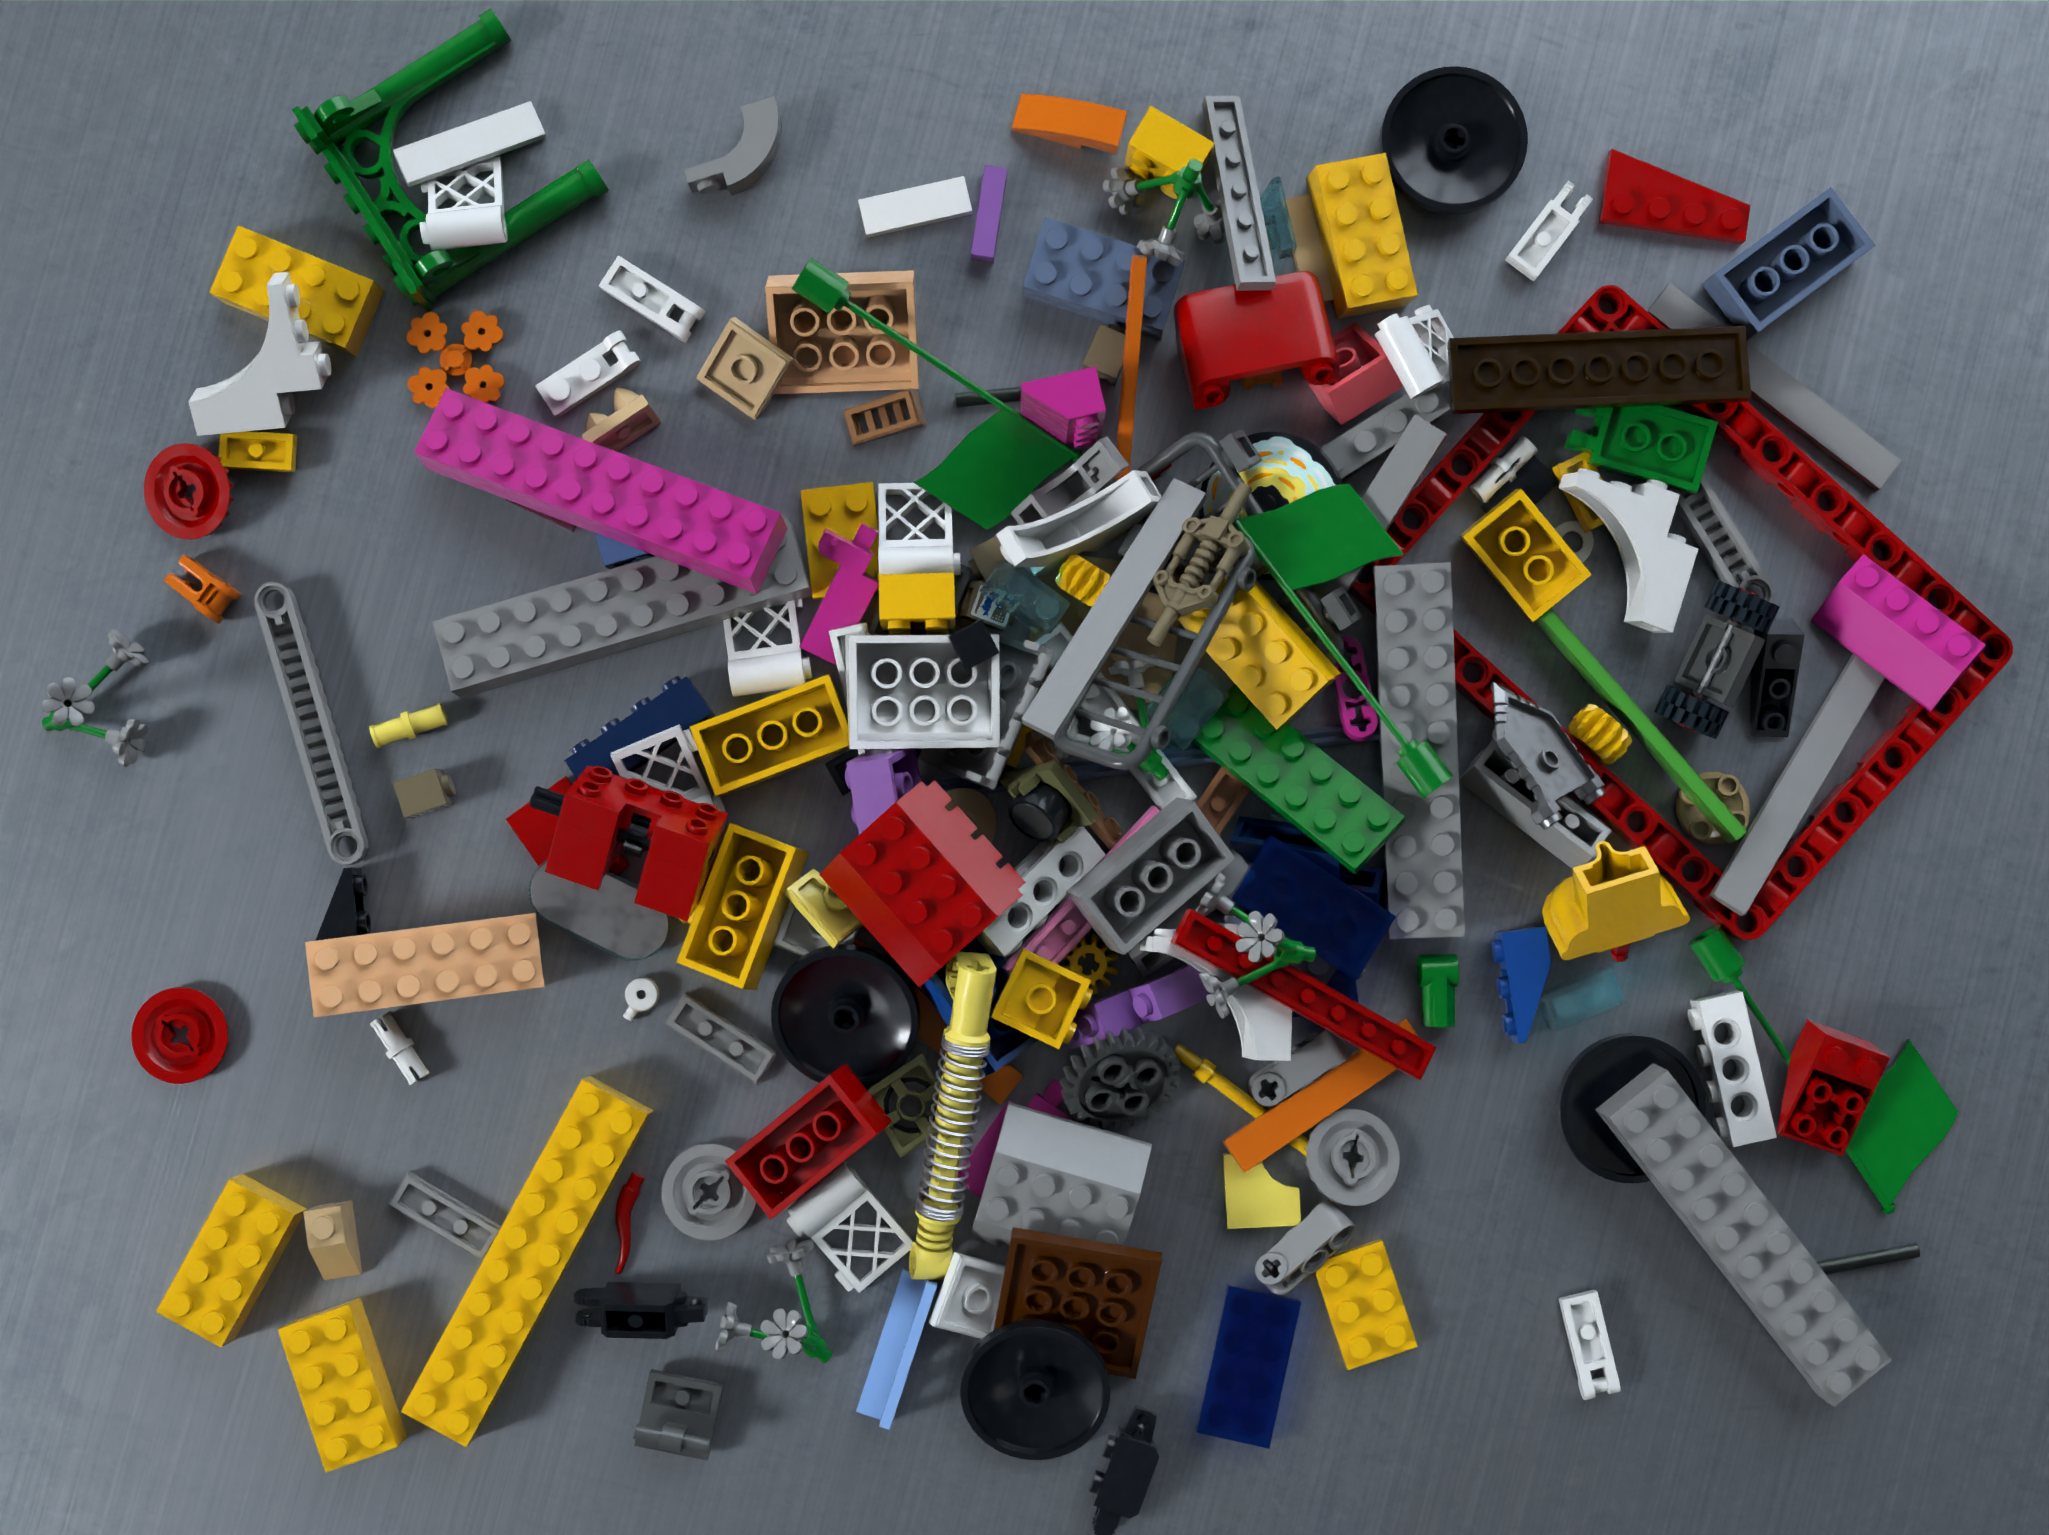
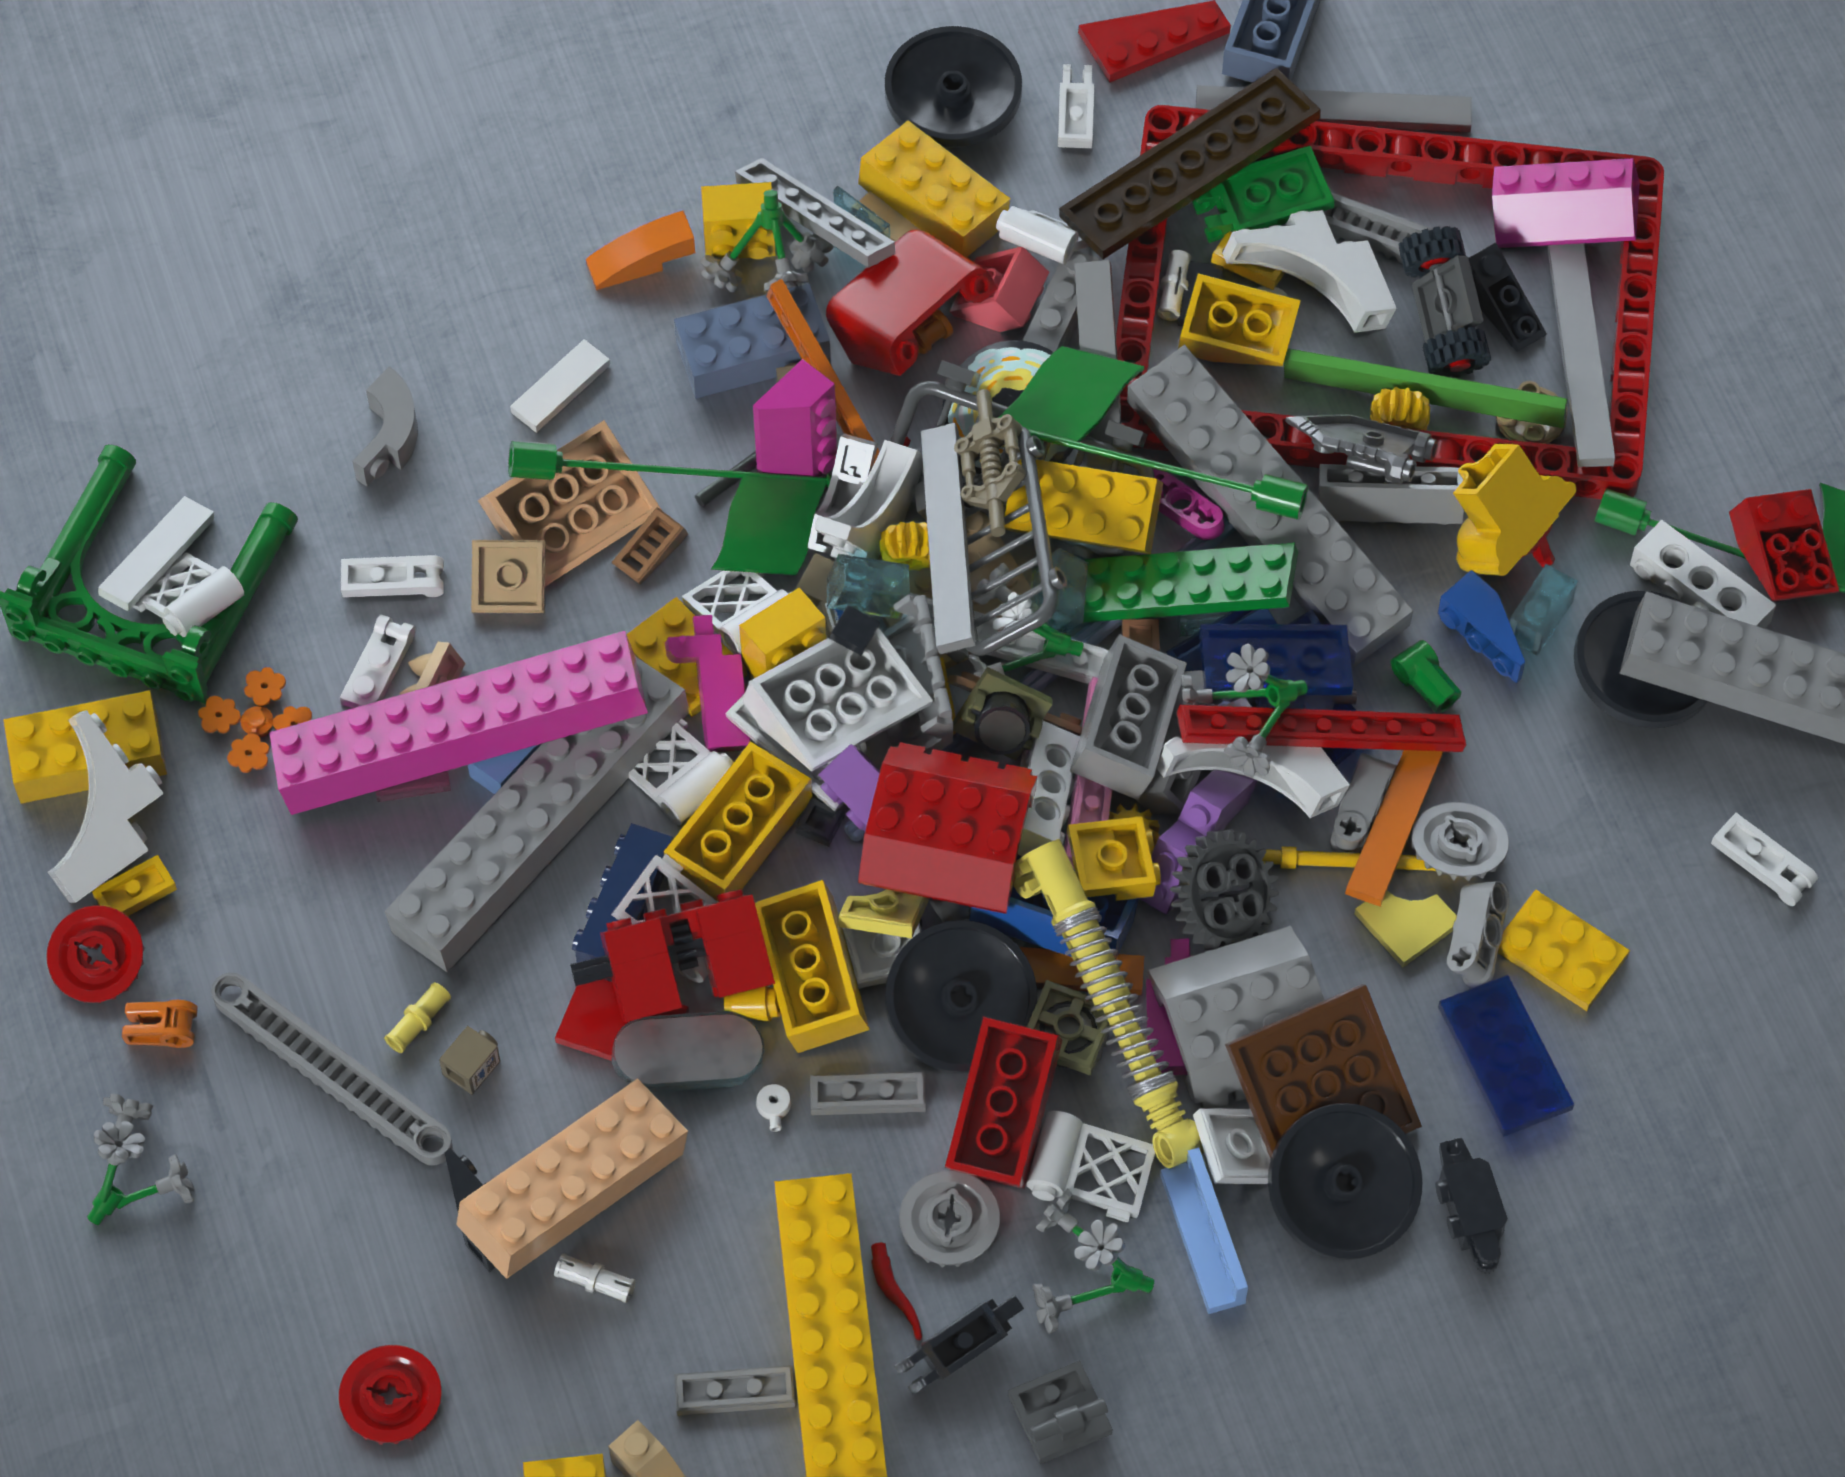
camera: 30 degrees left, 25 degrees down
medium lavender piece [971,165,1007,263] -> none

